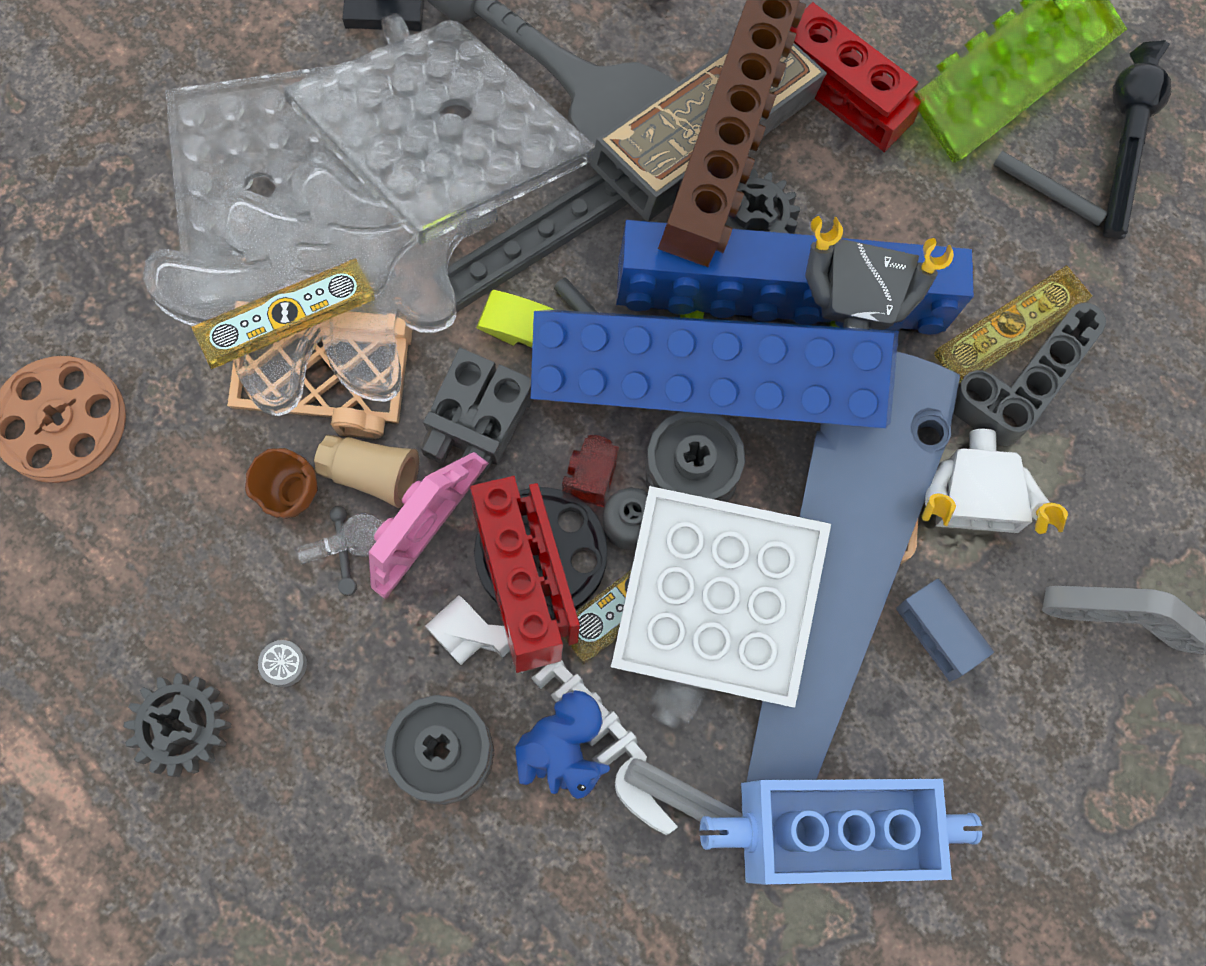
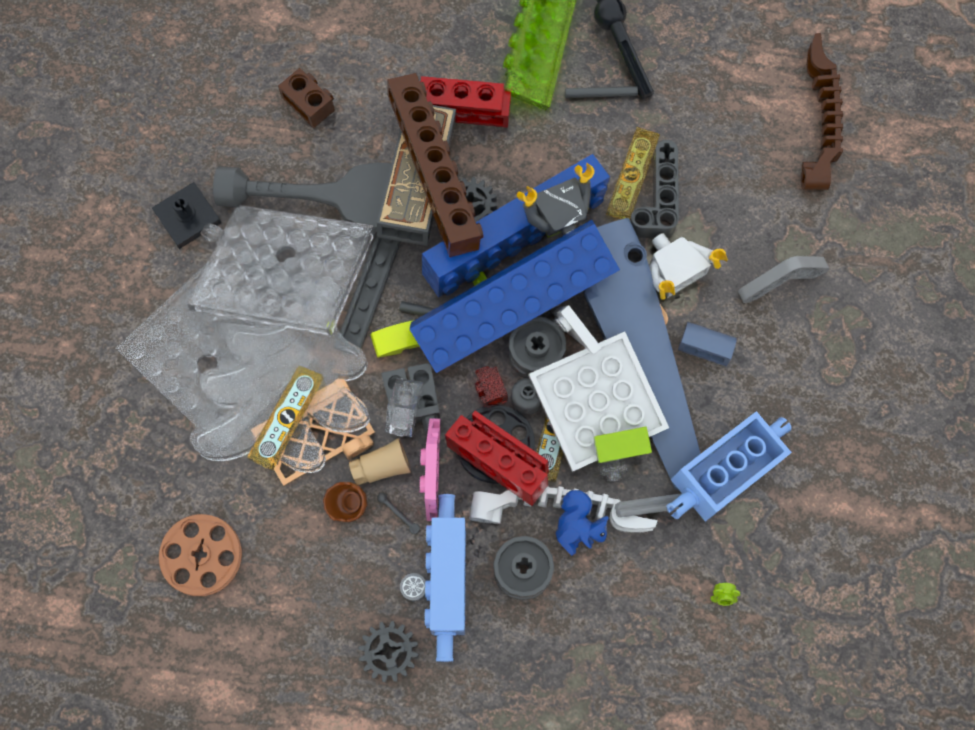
camera: 35 degrees left, 0 degrees up
clear plate [296,513,382,565] -> none
none -> clear slope [385,378,423,437]
none -> light blue brick [425,494,466,662]
none -> white wing [552,305,601,355]
none -> lime tile [593,426,652,463]

